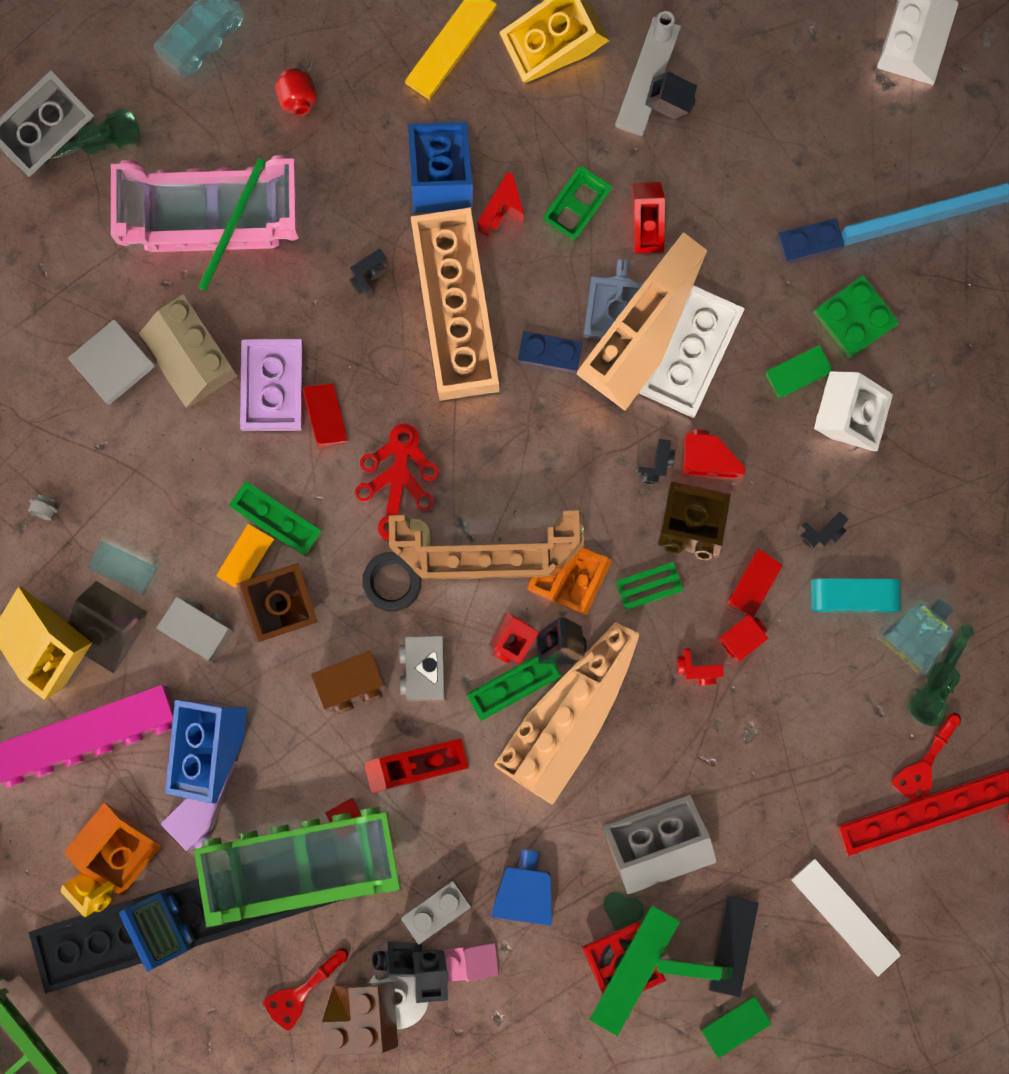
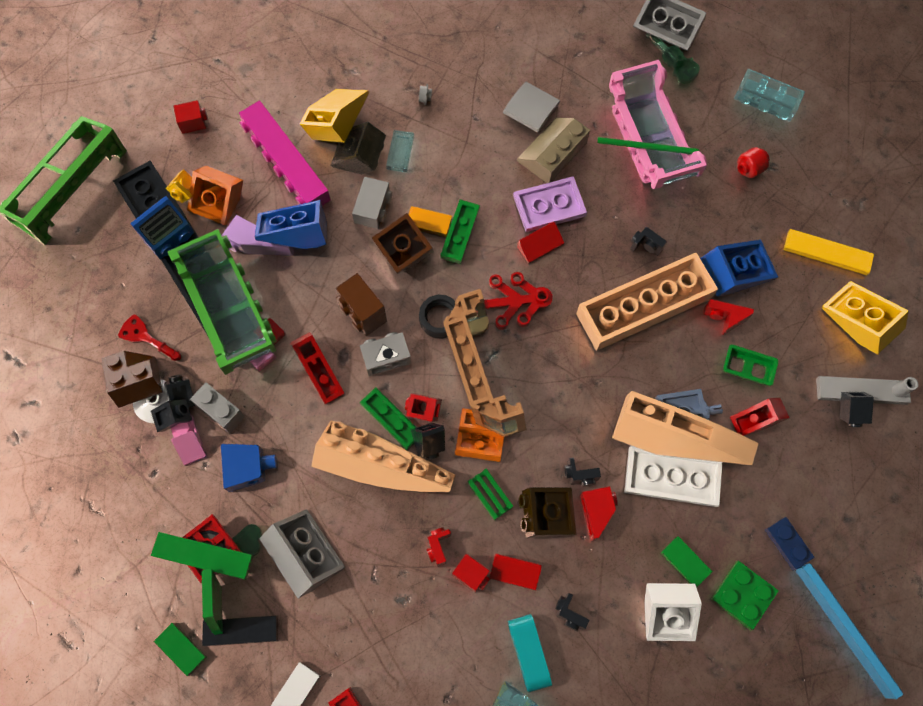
camera: 70 degrees right, 10 degrees down
dark blue plate [518,331,582,373] -> none

